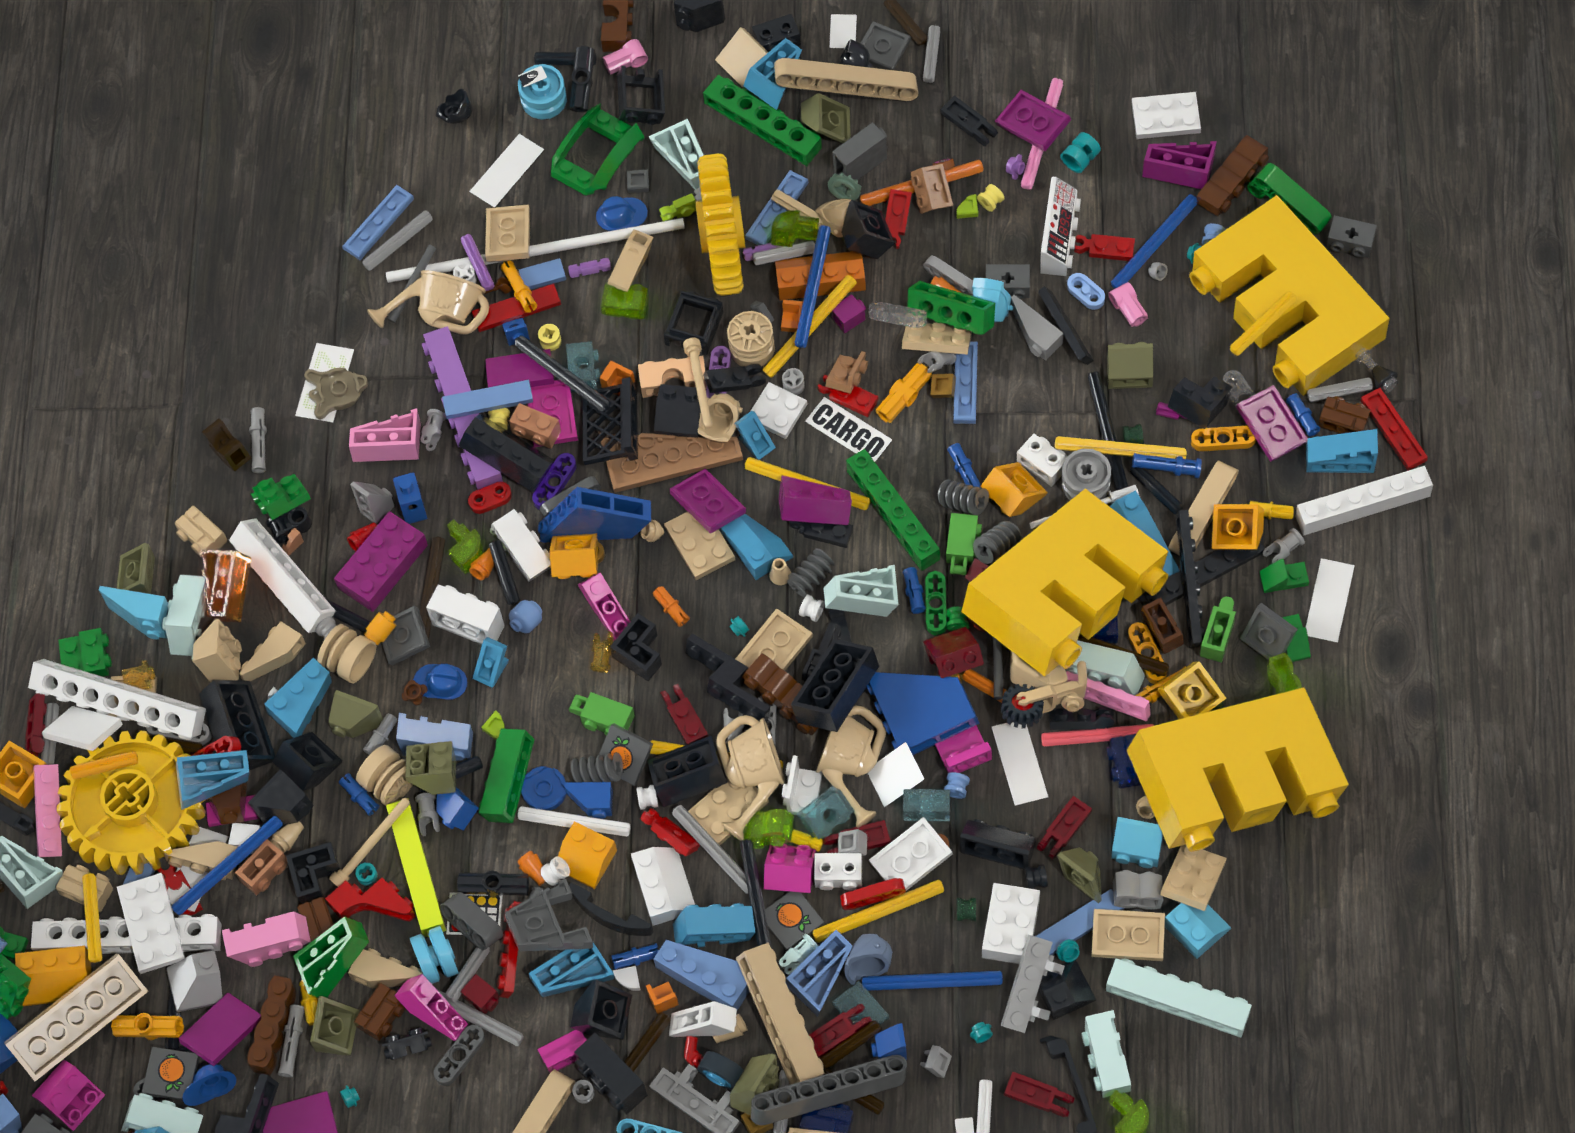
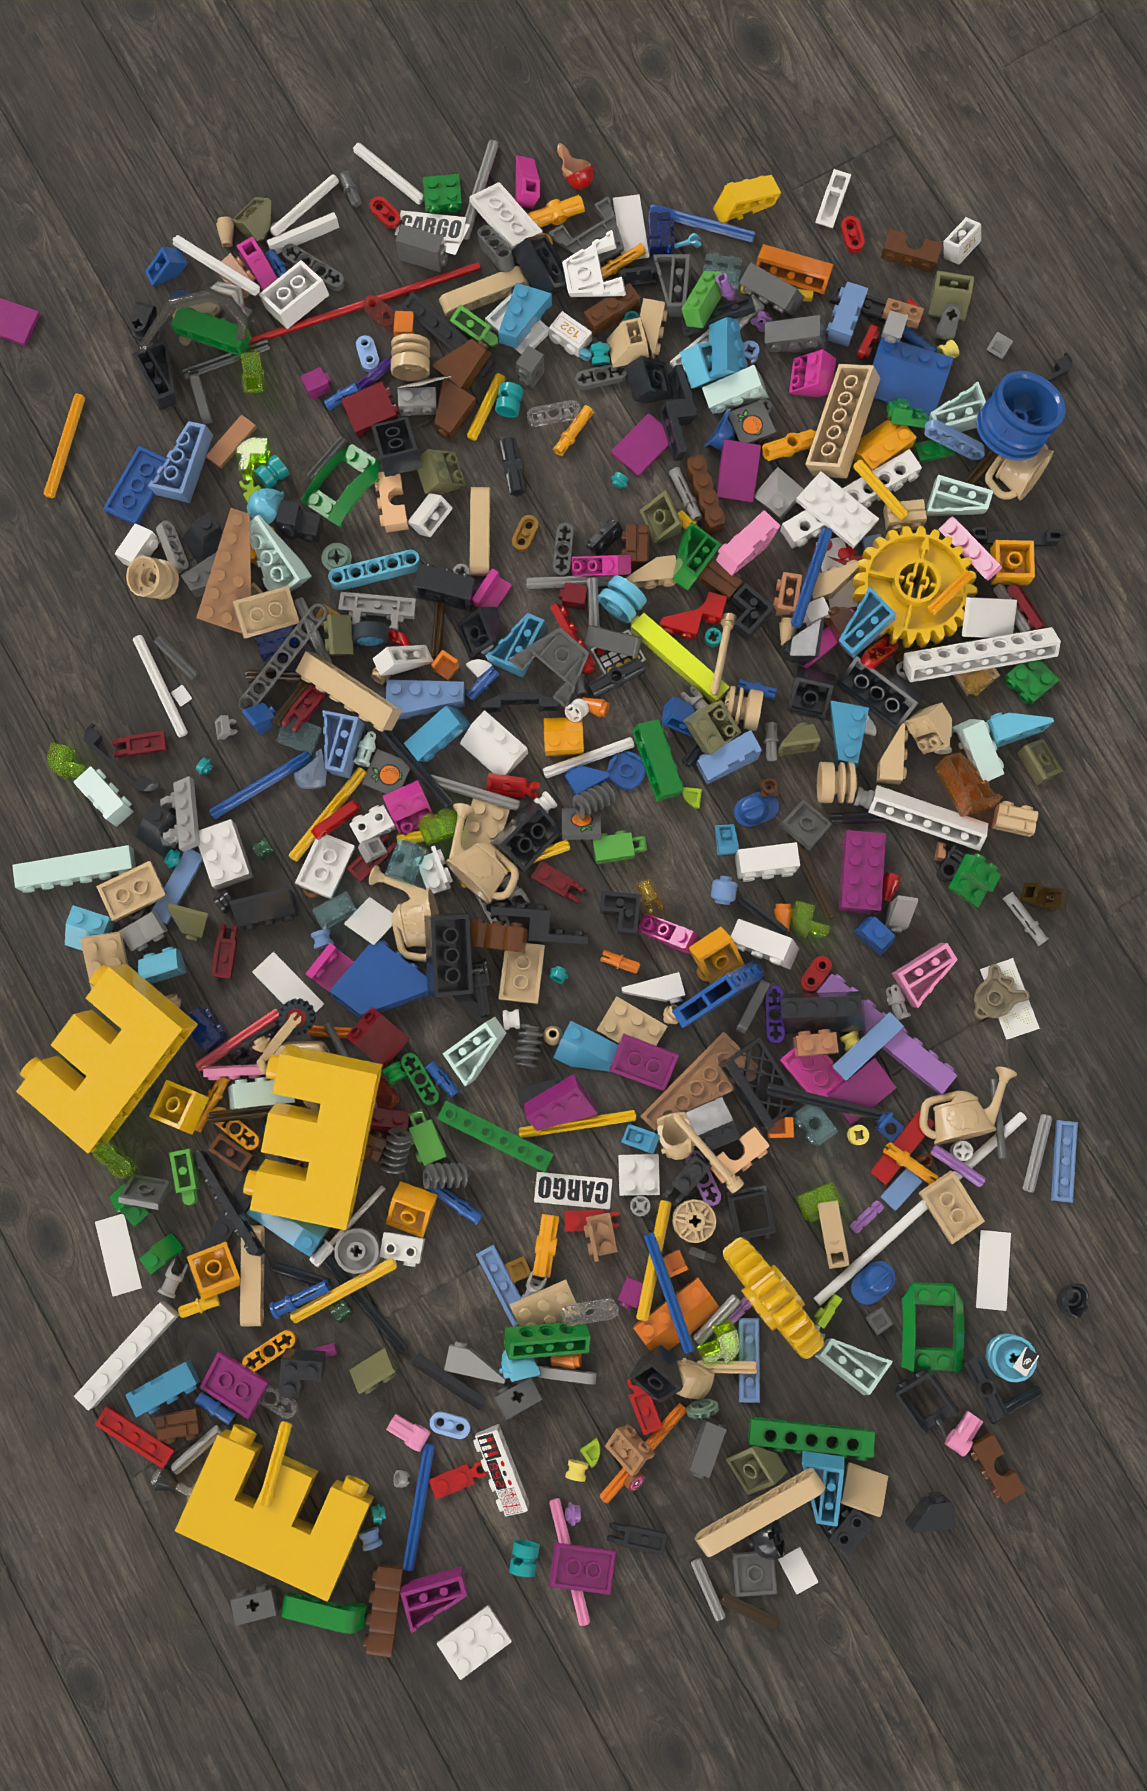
camera: 145 degrees right, 15 degrees up
light orange brick [364,611,397,645] -> none
none -> pearl gold plate [512,515,539,552]
none -> white slope [621,972,685,1004]

